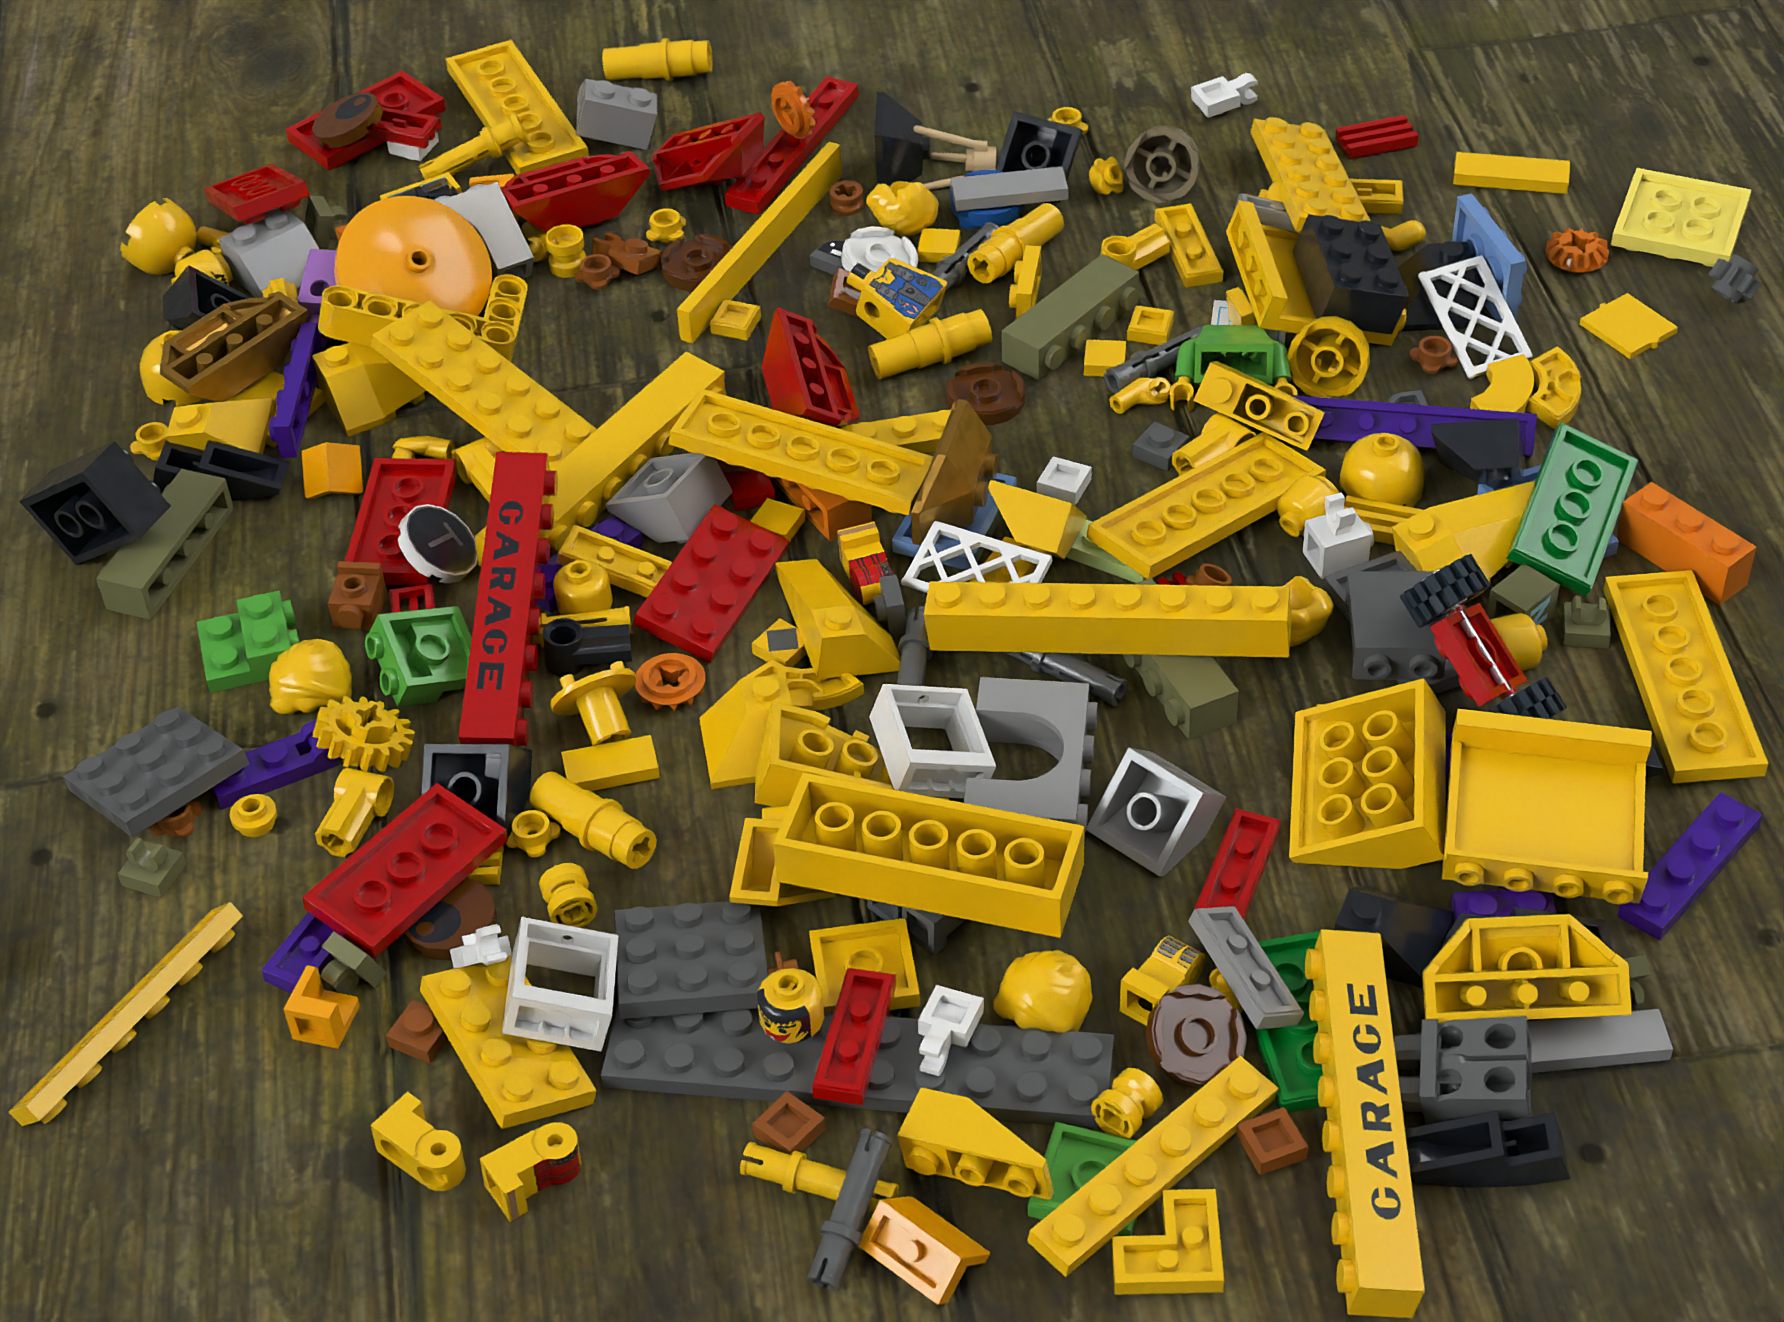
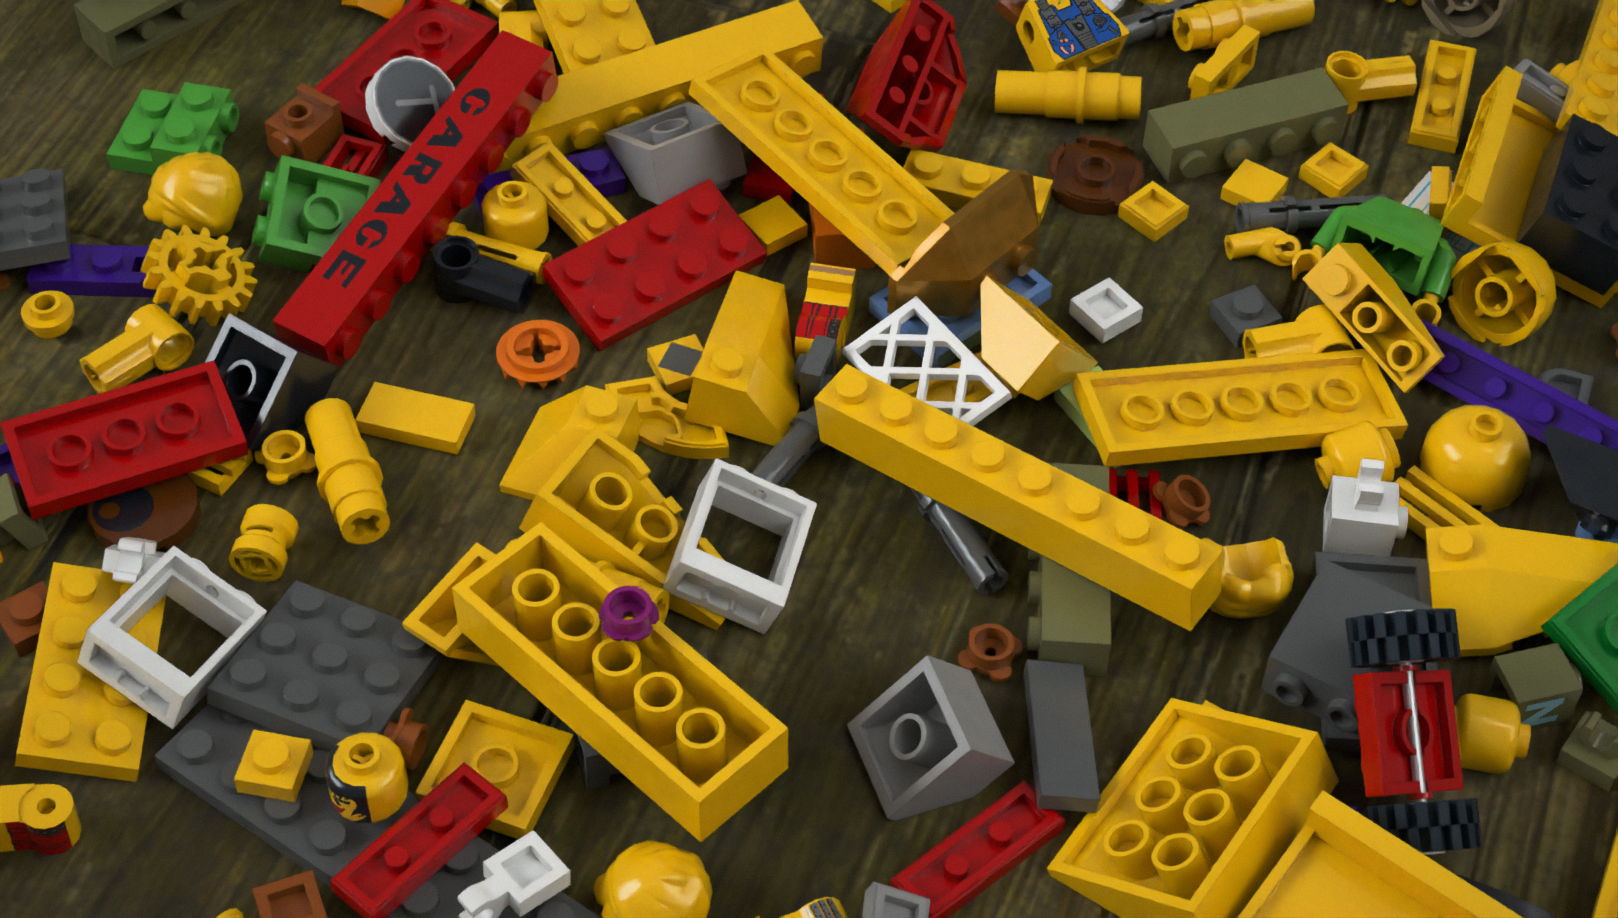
camera: 25 degrees right, 5 degrees up
yellow piece [550,661,637,746] -> none
light grey arch [963,677,1098,833] -> none
none -> yellow plate [234,730,314,803]
none -> magenta plate [599,586,659,642]
none -> dark orange plate [958,623,1023,682]
none -> dark grey tile [1023,659,1100,813]
none -> yellow tile [1118,181,1189,242]

